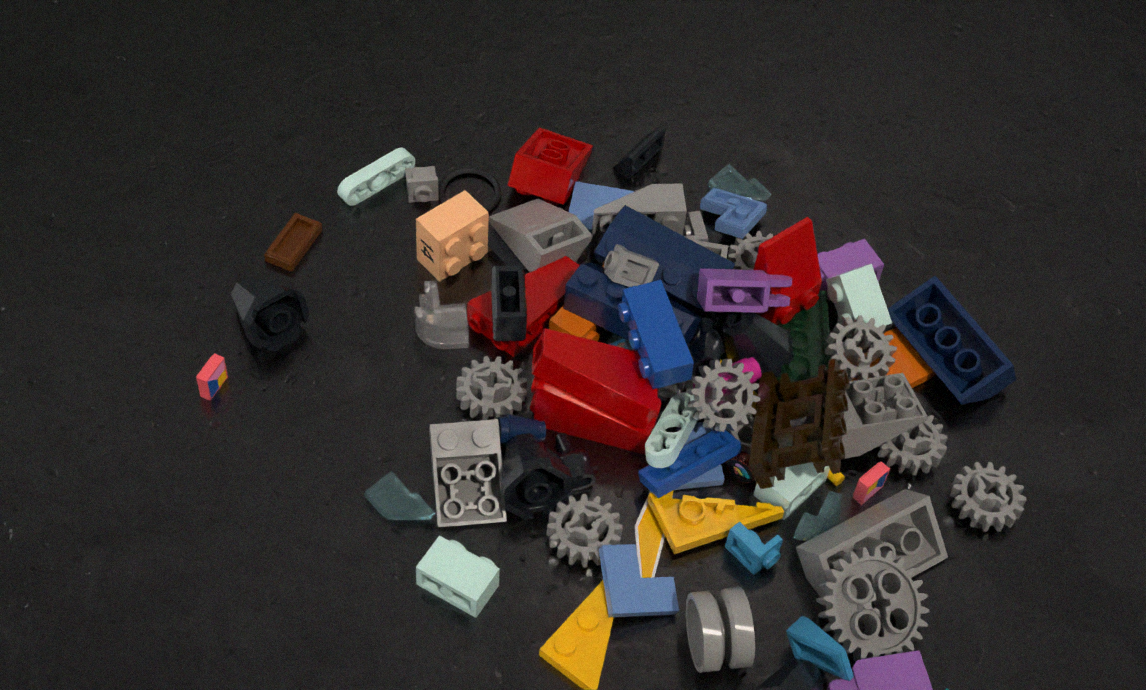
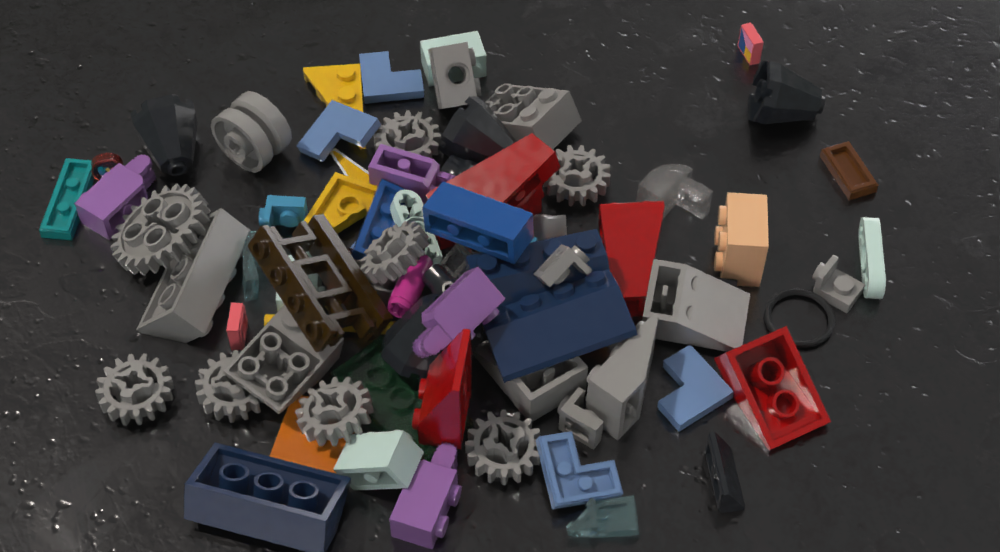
camera: 140 degrees right, 0 degrees up
clear light blue slope [364,471,435,520] -> none
black brick [491,266,527,341] -> none
dark azure slope [786,616,854,681] -> none
none -> medium blue tile [359,51,424,104]
none -> medium lavender hinge [368,144,455,205]
none -> light grey brick [428,42,481,109]

